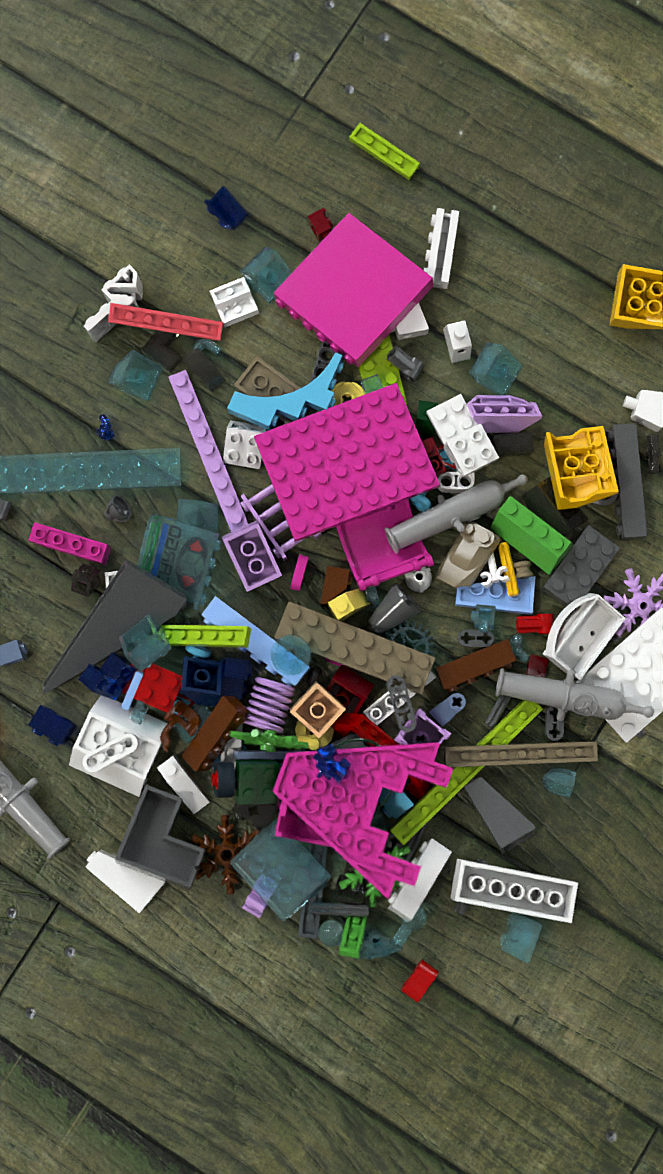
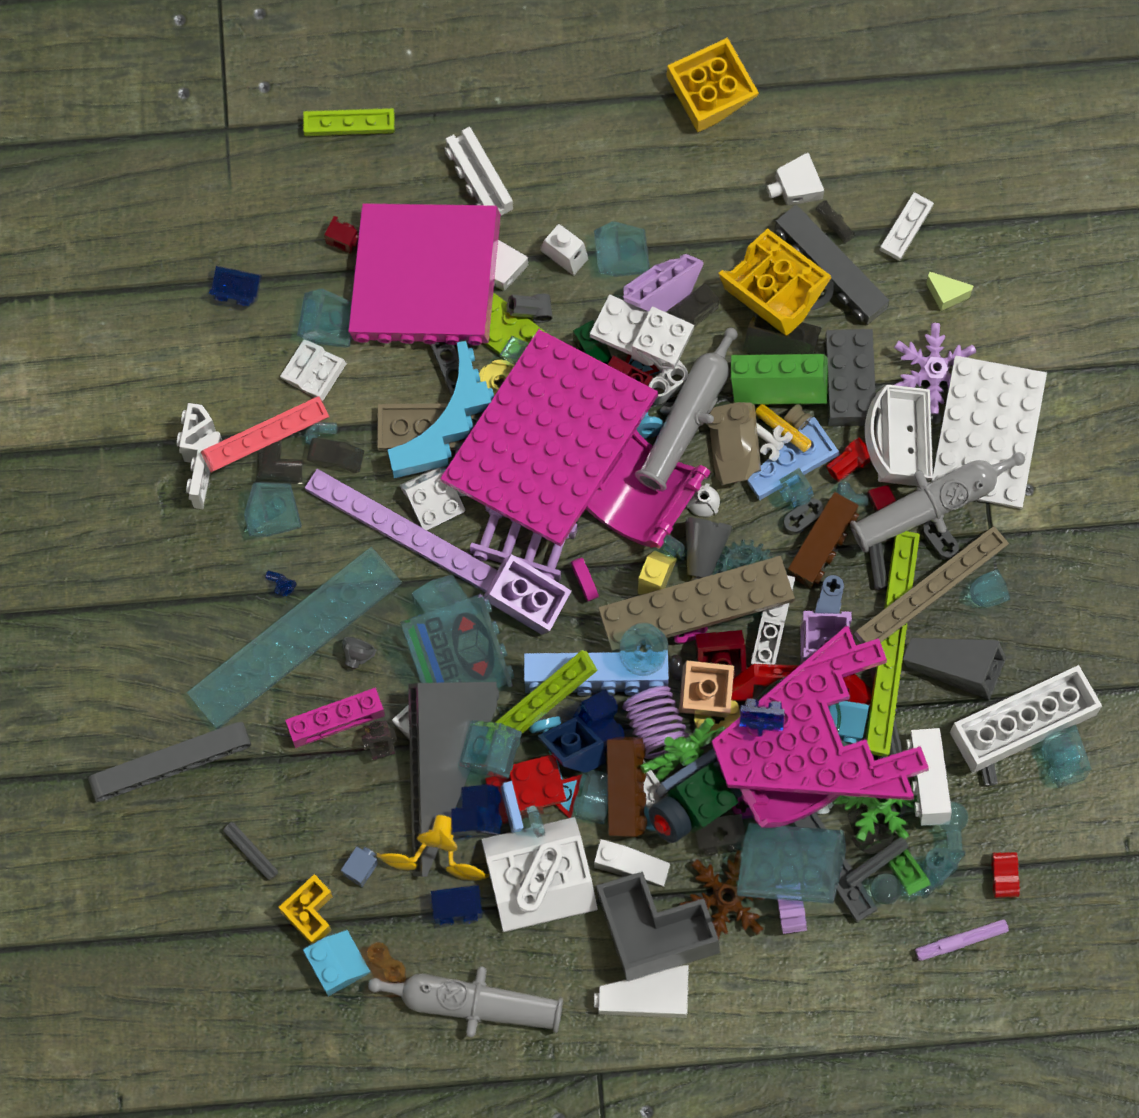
camera: 40 degrees left, 10 degrees down
reddish brown helmet [160,701,201,752] -> none
reddish brown slope [321,566,353,606] -> none
dark grey beam [387,675,417,733] -> none
none -> yellow plant [376,815,489,881]
none -> lavender axle [915,920,1008,961]

